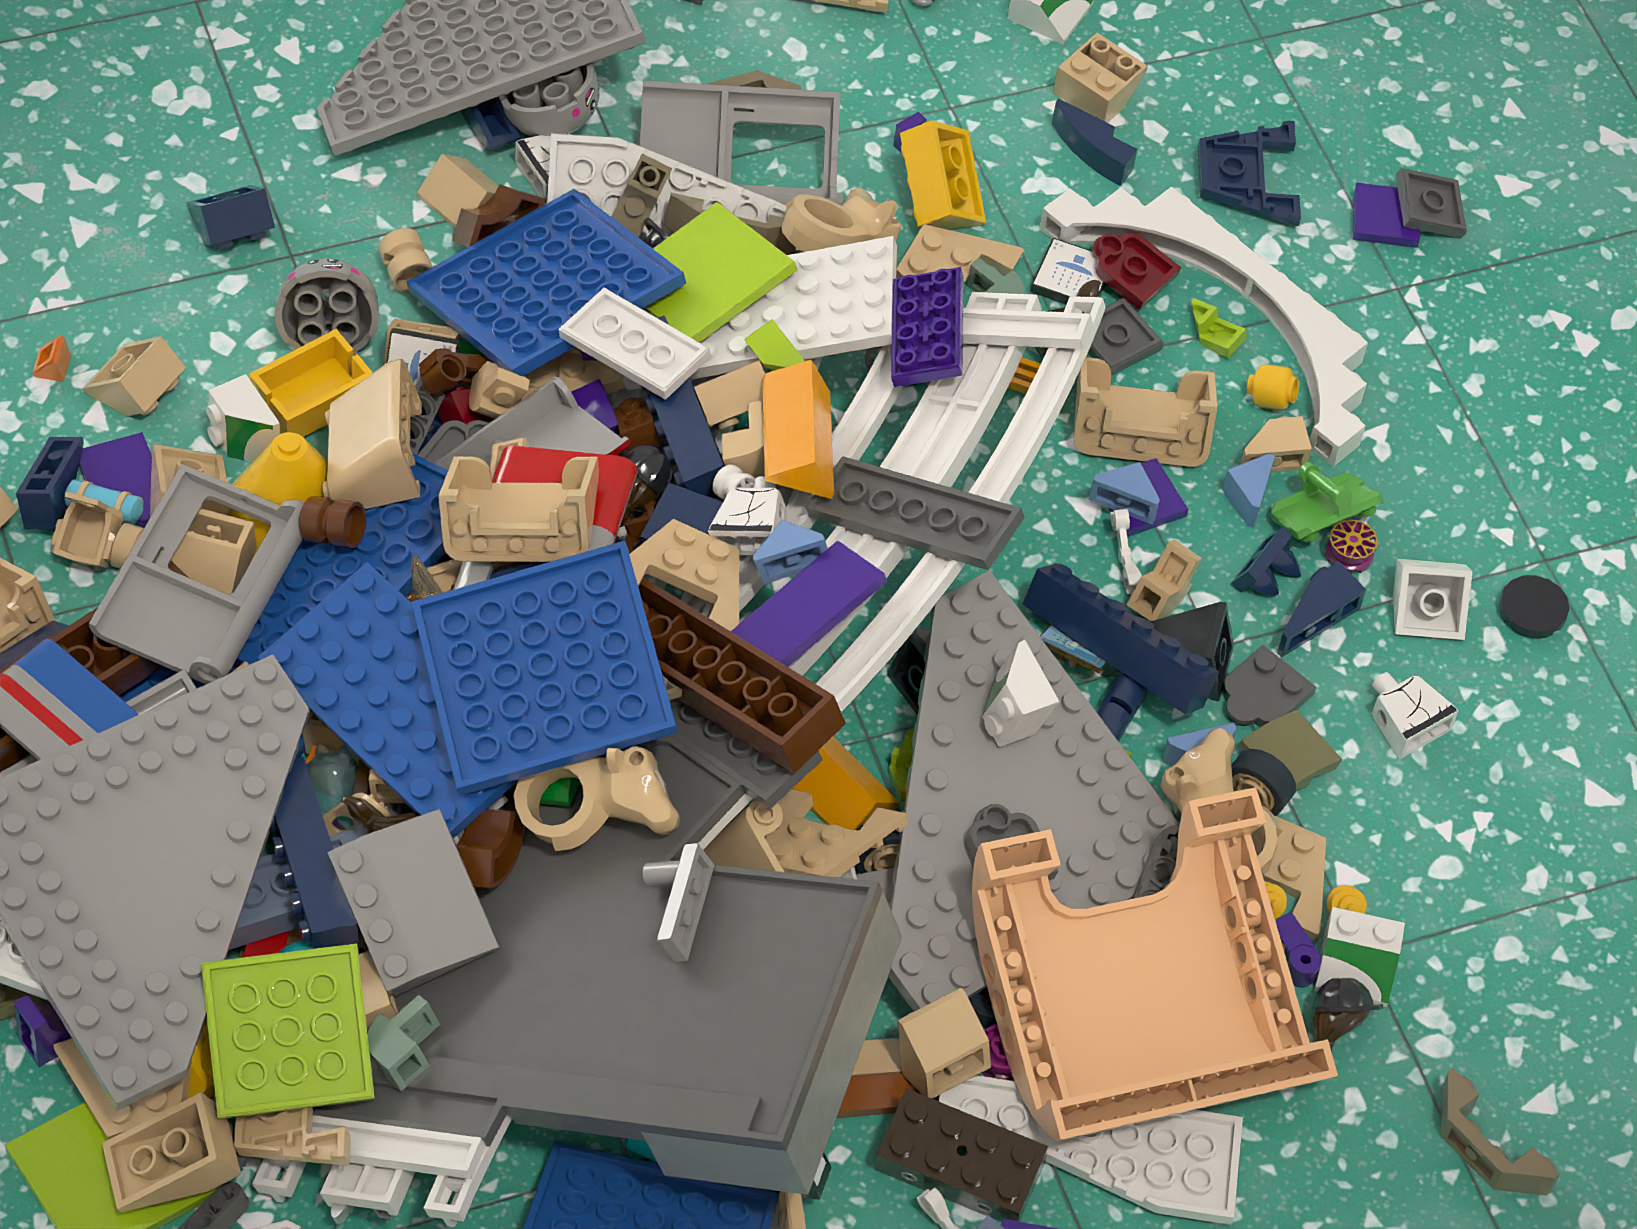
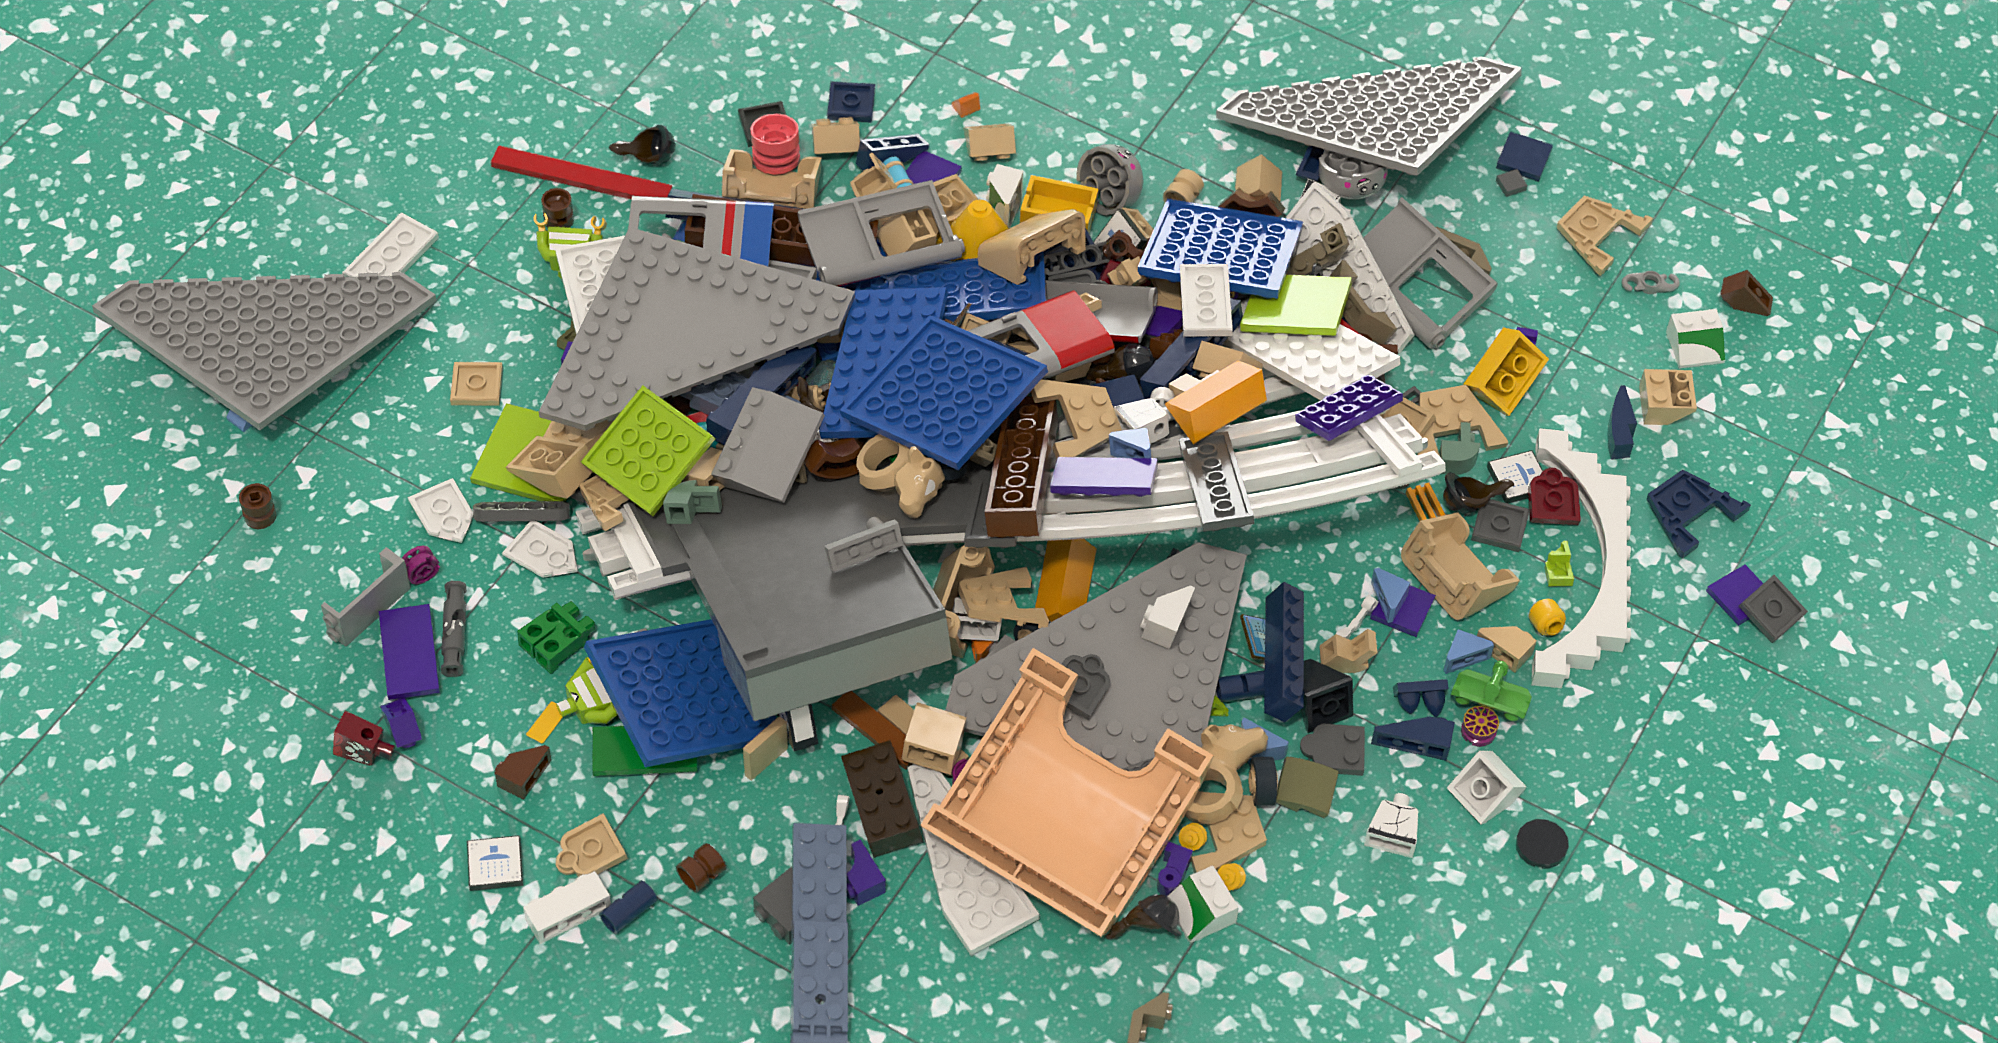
camera: 55 degrees right, 0 degrees up
dark blue slope [187,185,275,249] -> none
reddish brown wheel [299,496,366,548] -> none
tan windscreen [438,457,599,562] -> none
lime slope [744,319,805,371] -> none
tan animal [781,188,901,252] -> none

